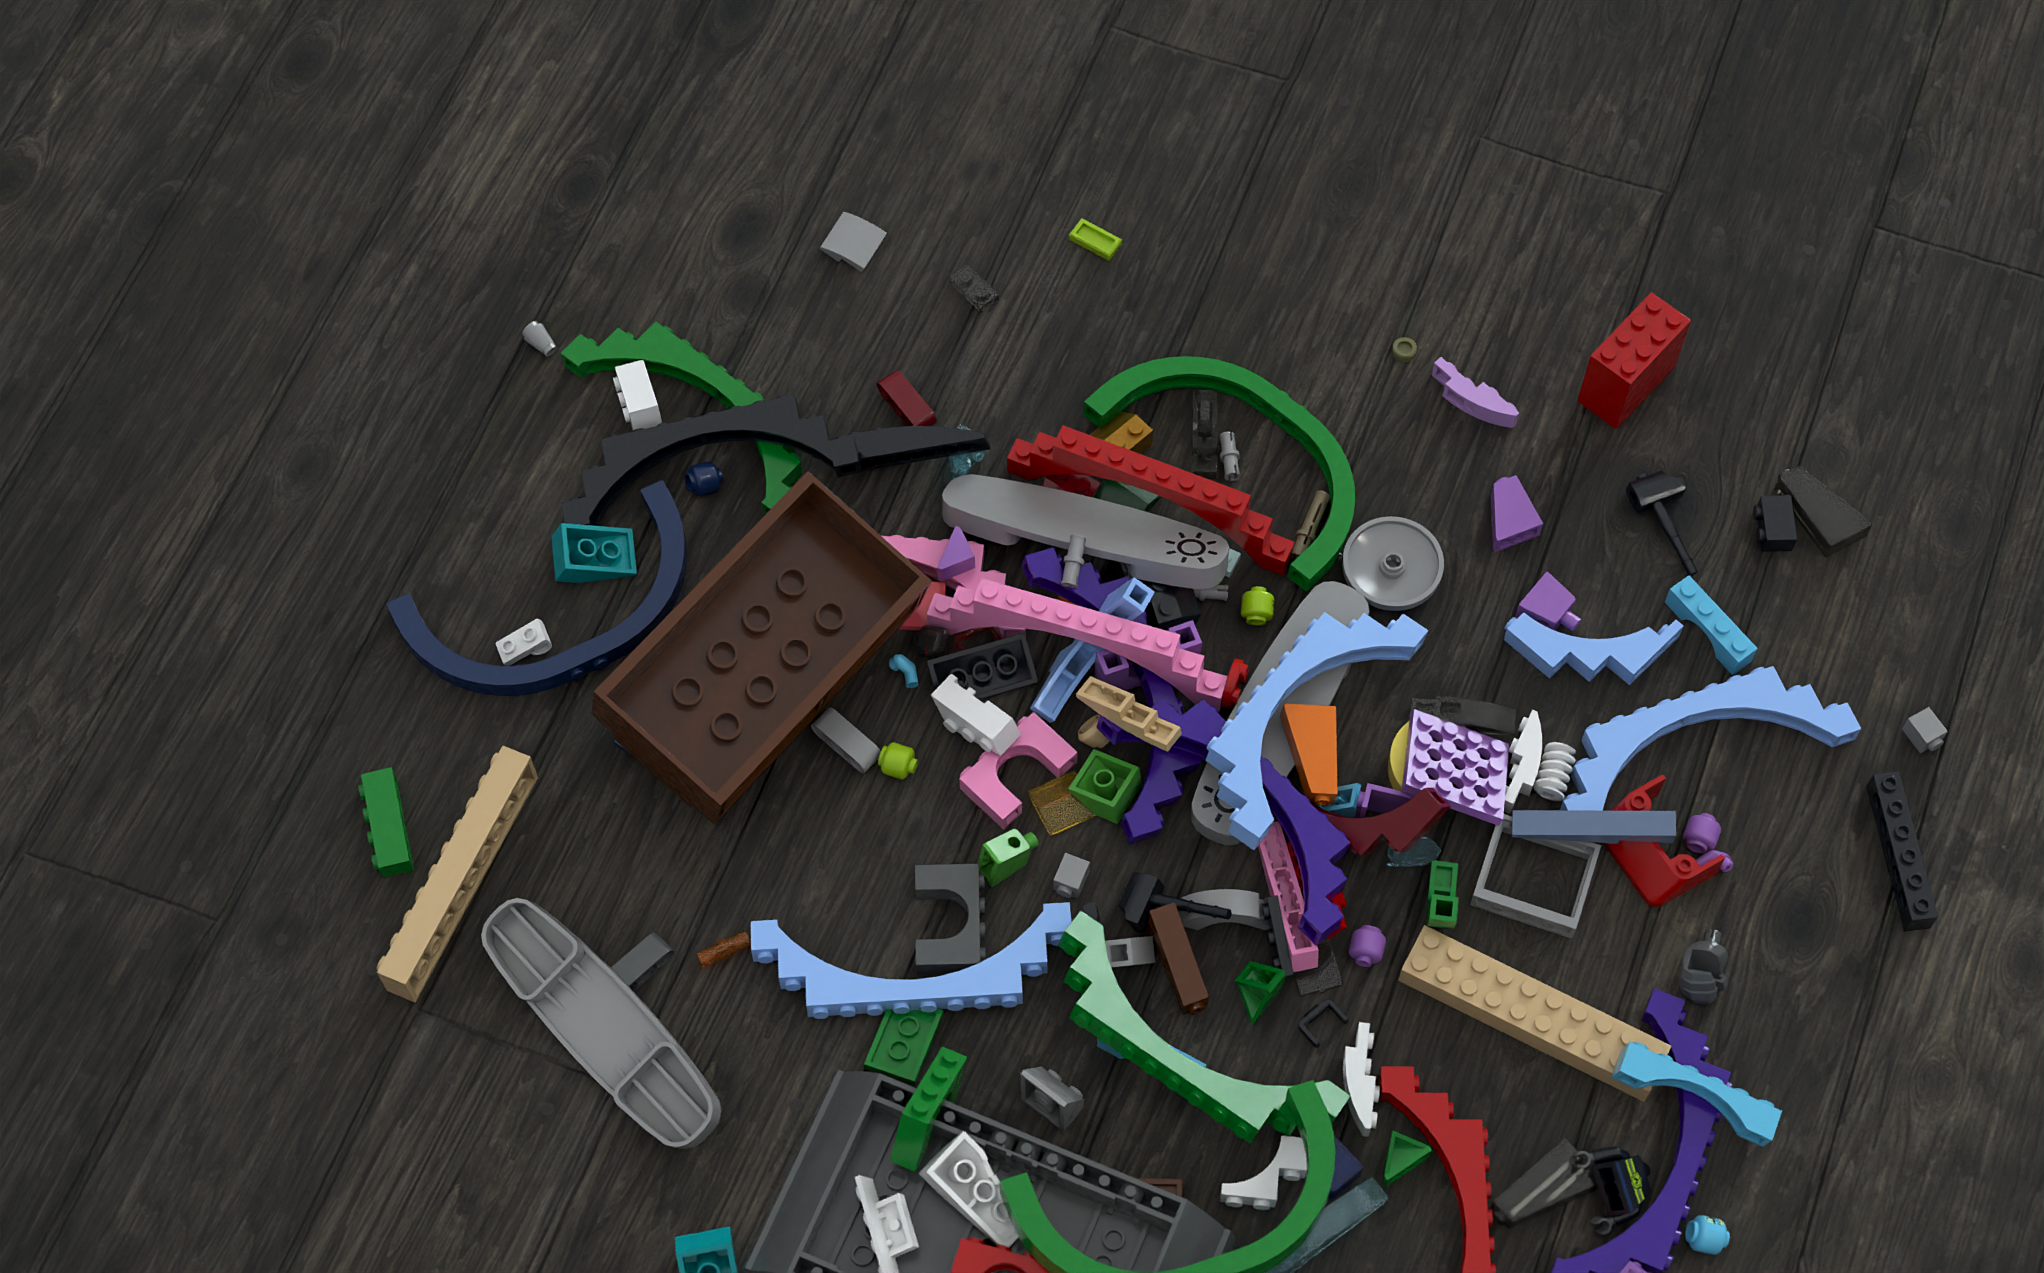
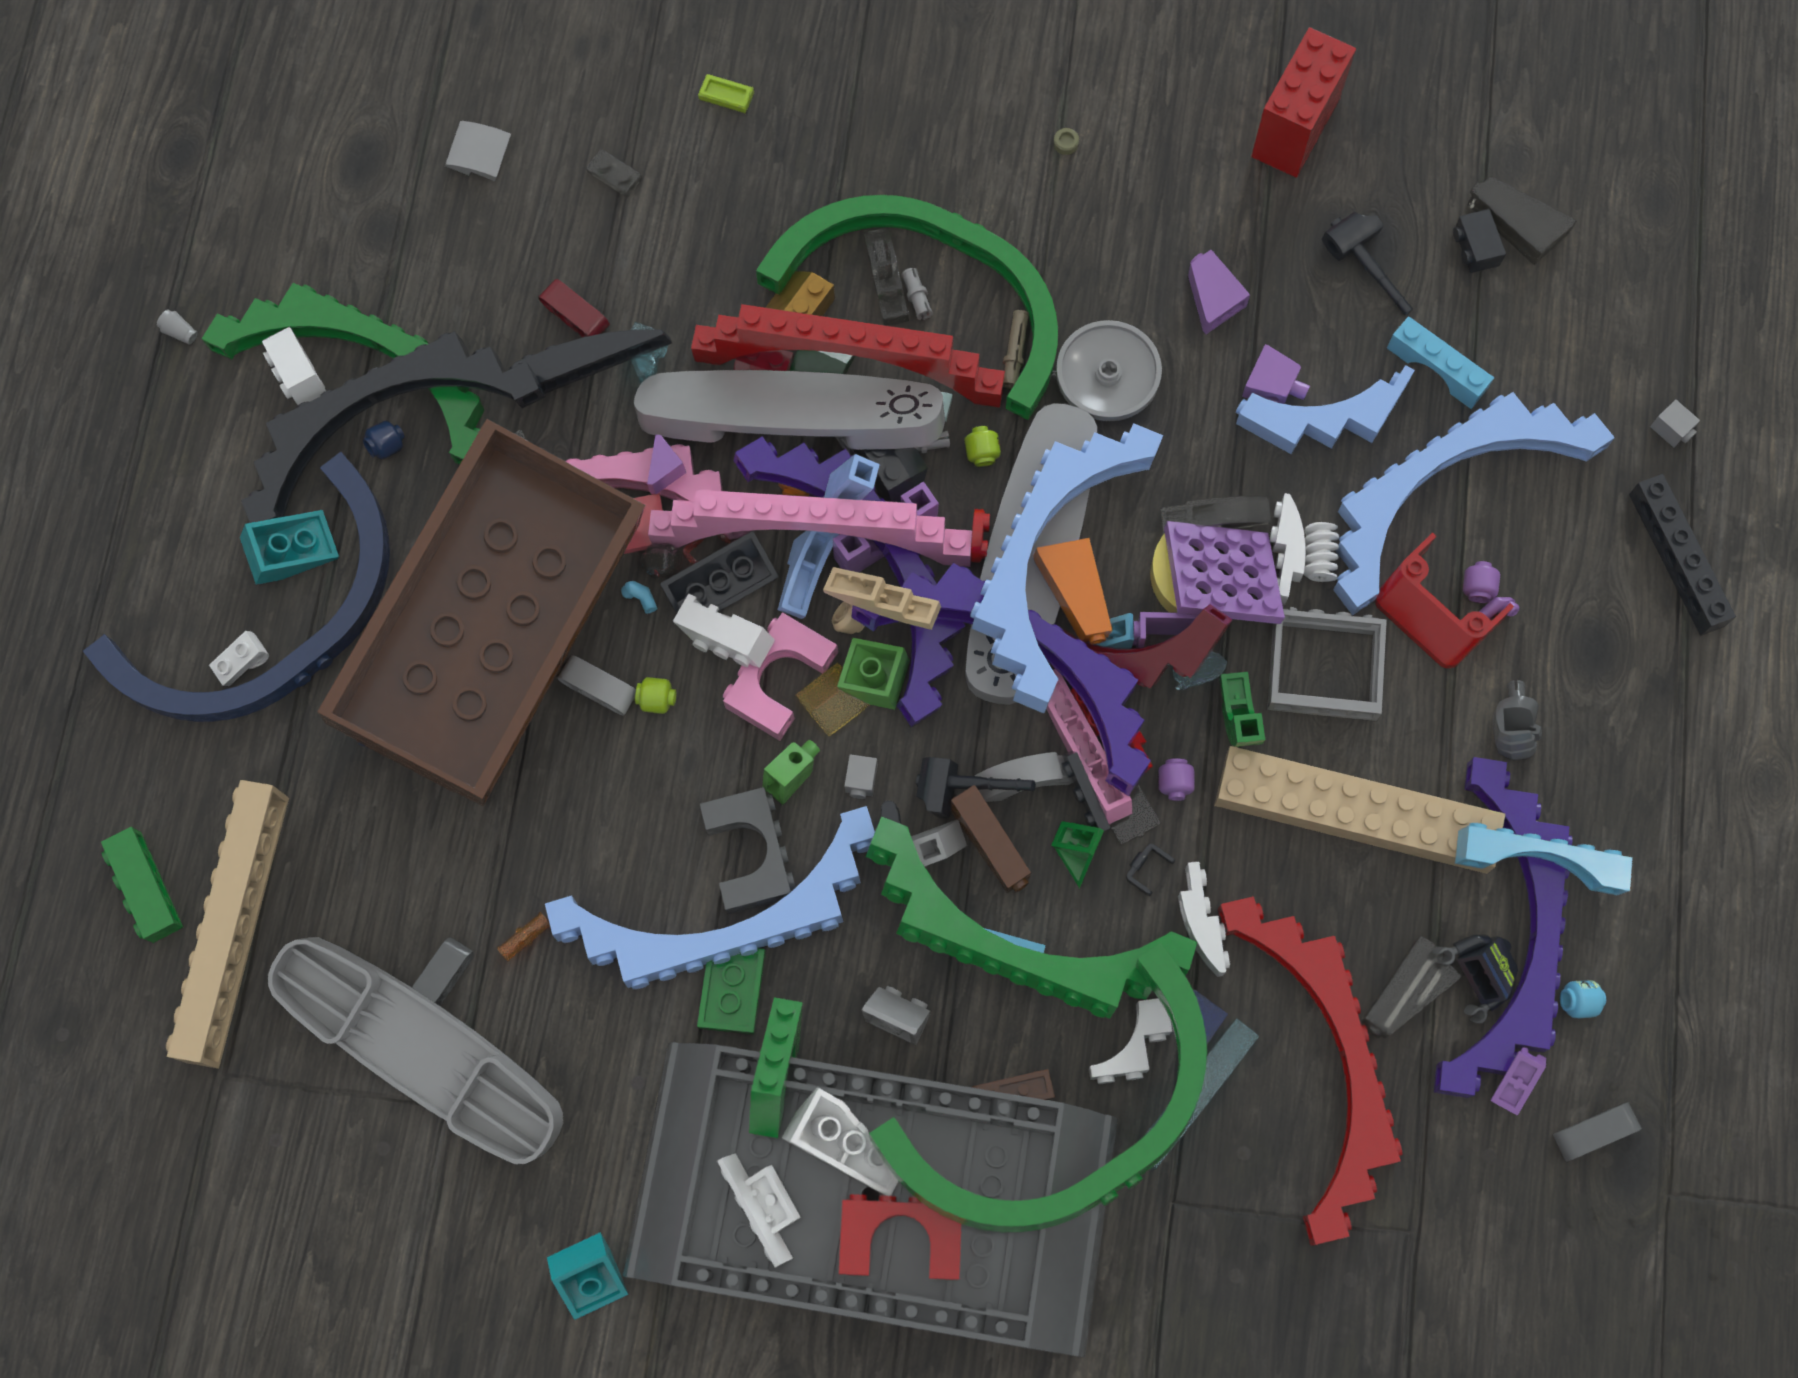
camera: 10 degrees left, 10 degrees up
light grey pin [1061,534,1087,588] -> none
green slope [1382,1131,1432,1188] -> none
lavender slope [1432,357,1519,428] -> none
sand blue slope [1512,810,1676,844] -> none

